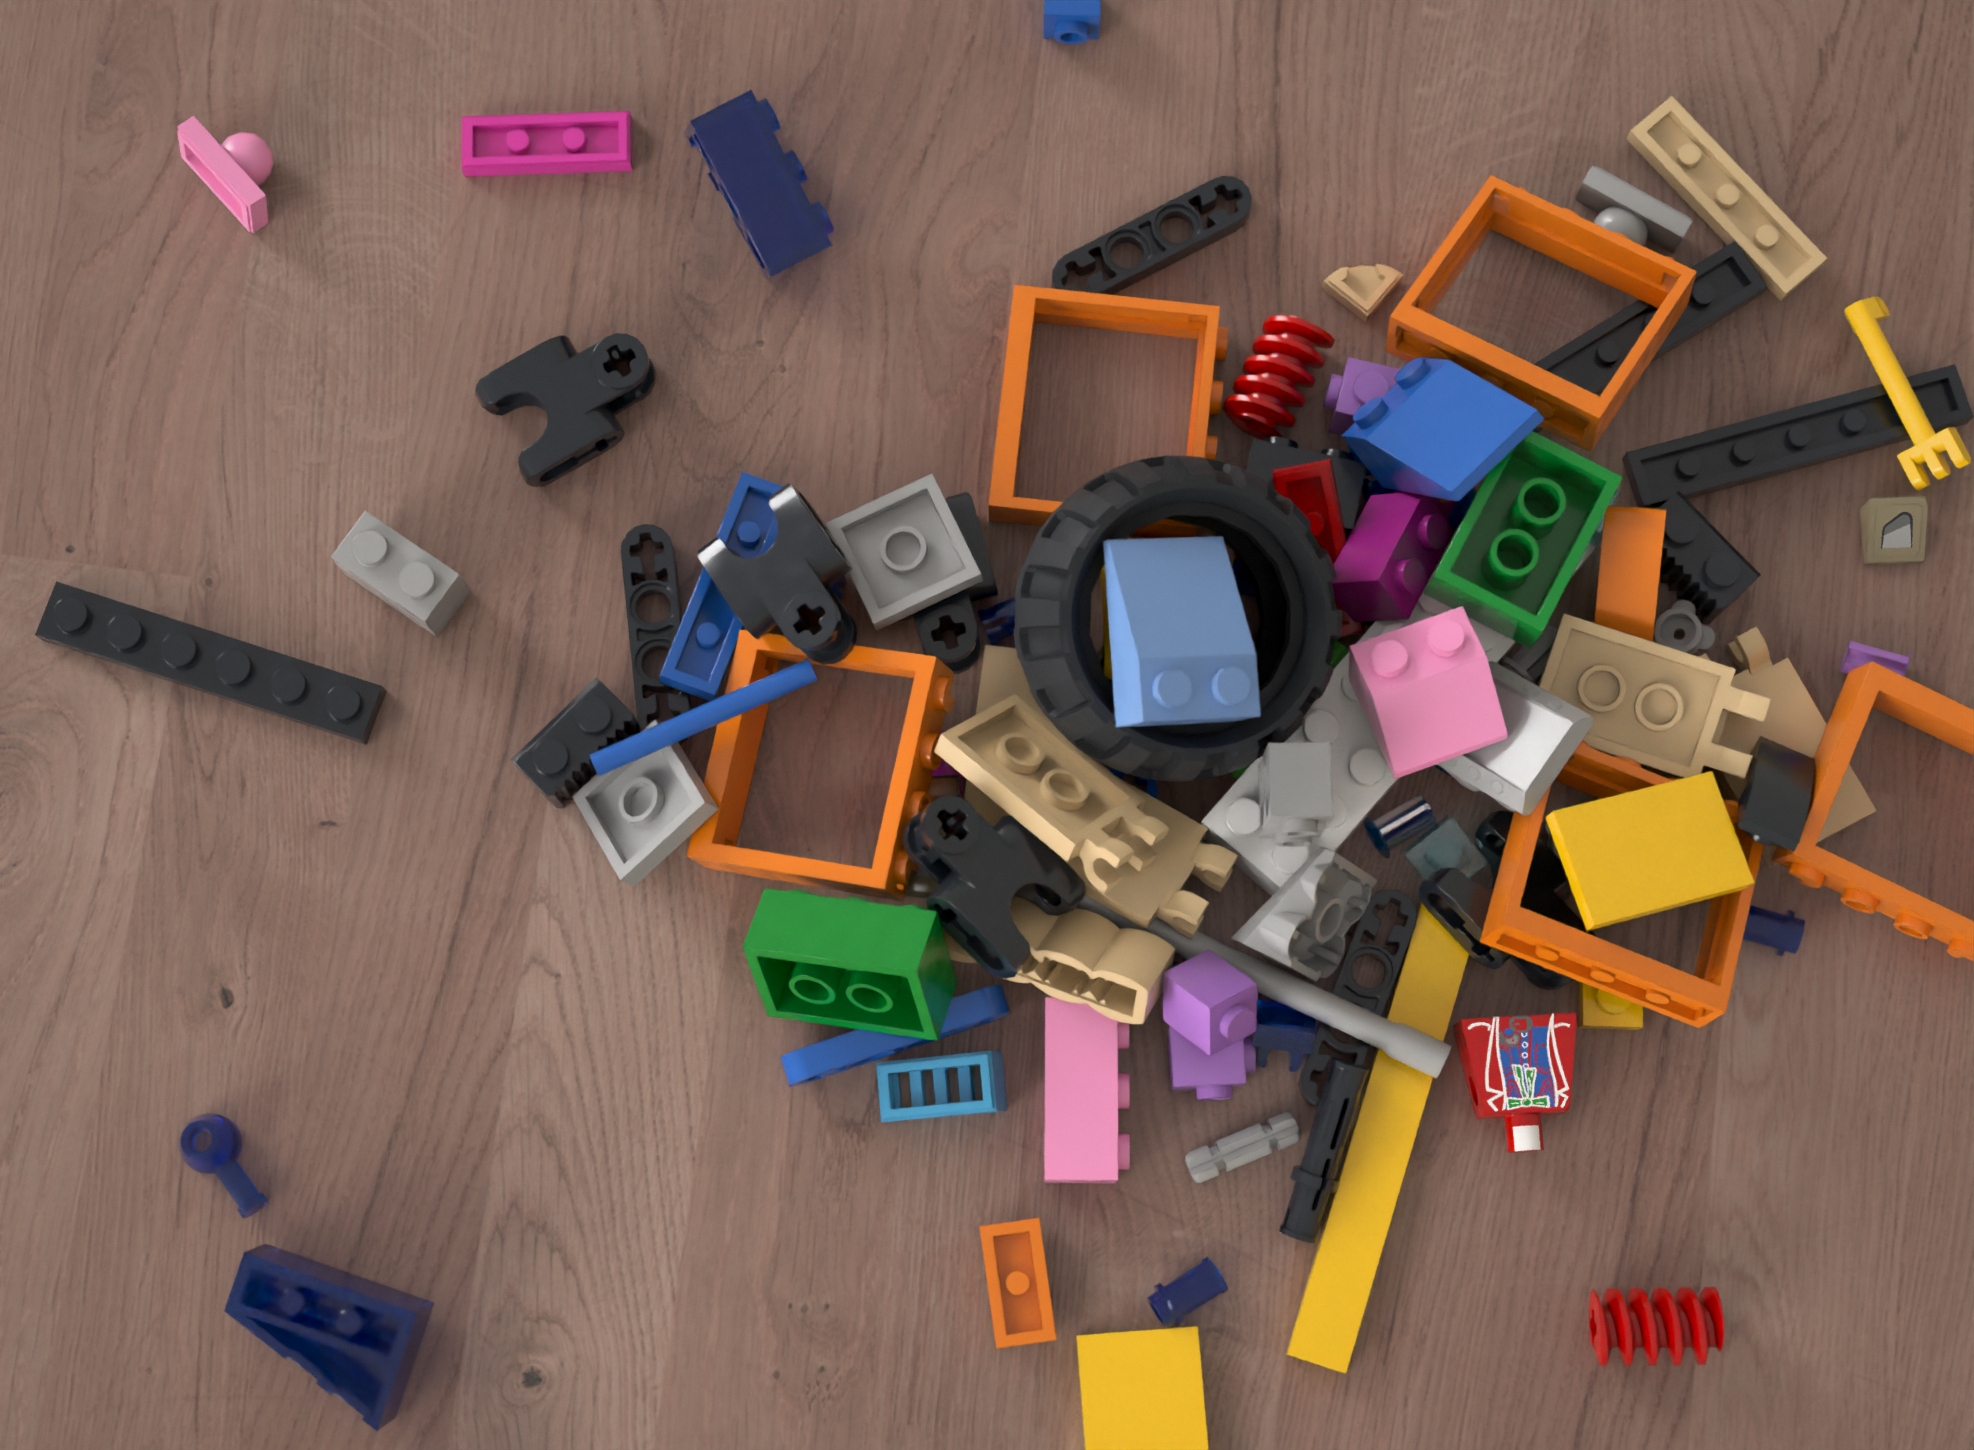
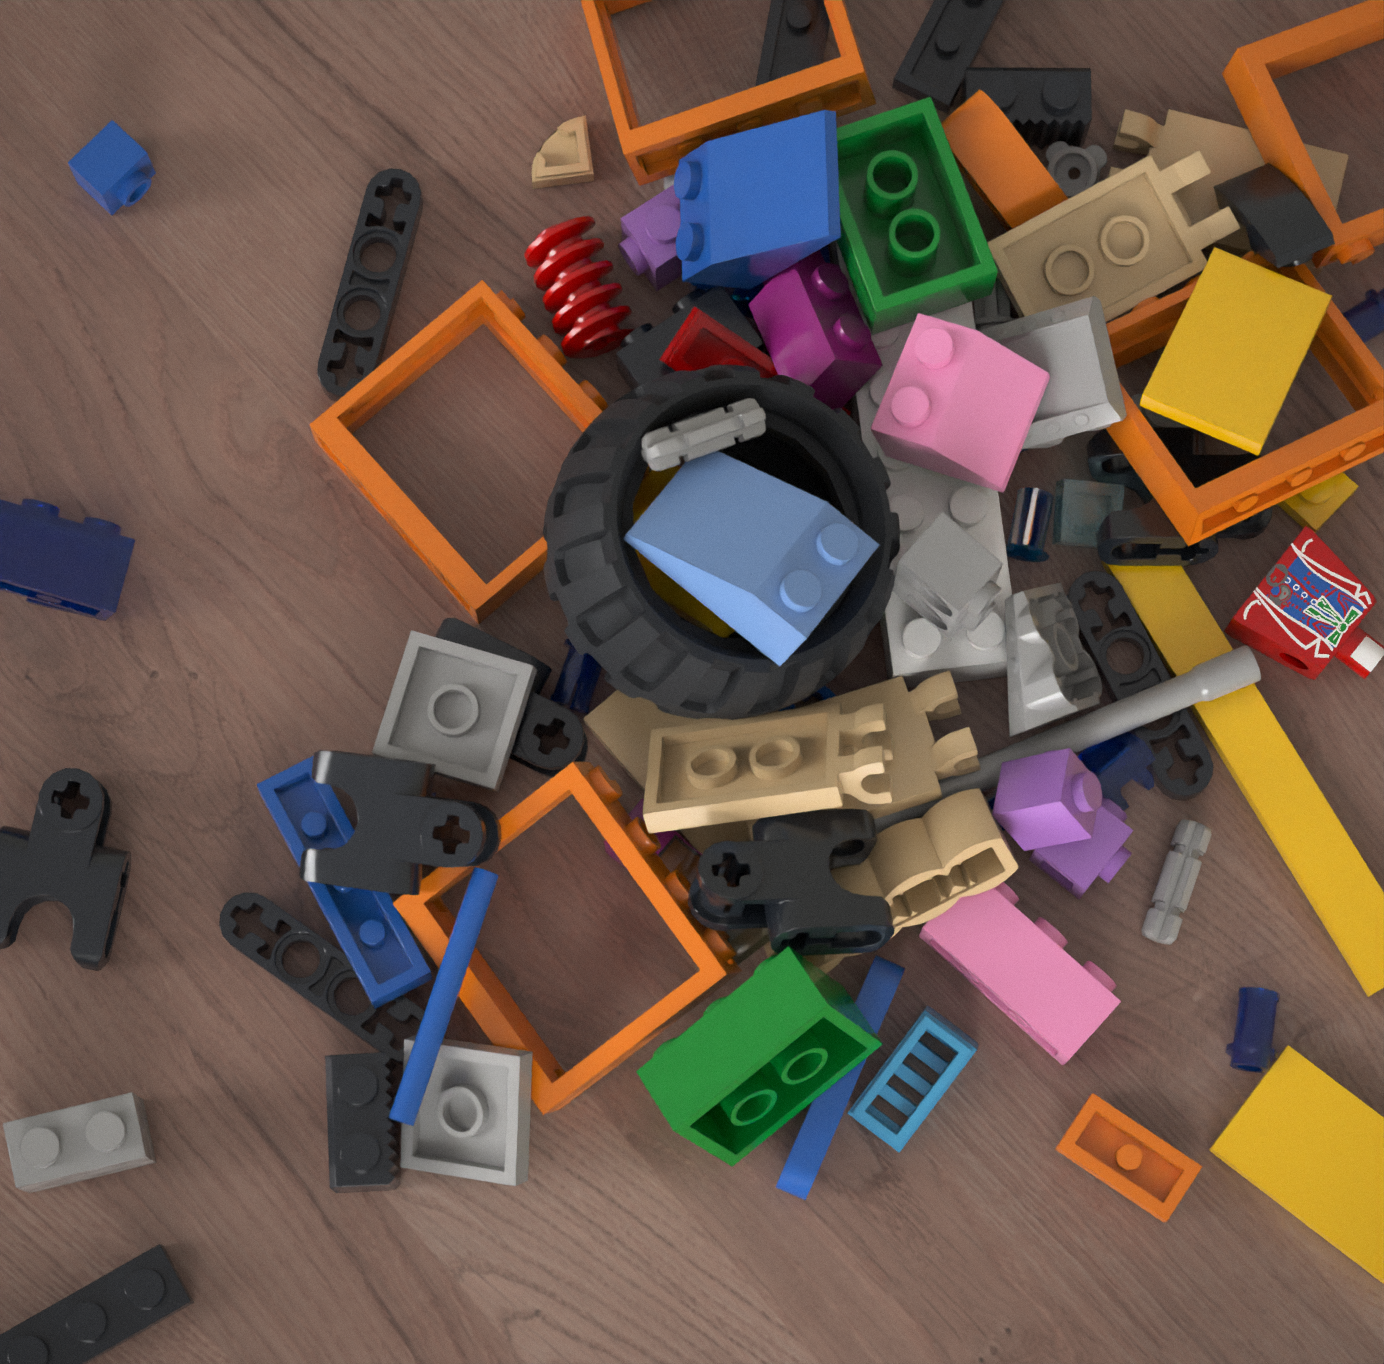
camera: 50 degrees left, 0 degrees up
black pin [1279,1057,1369,1243] -> none
medium lavender piece [1840,640,1910,676] -> none
none -> light grey axle [641,398,766,471]

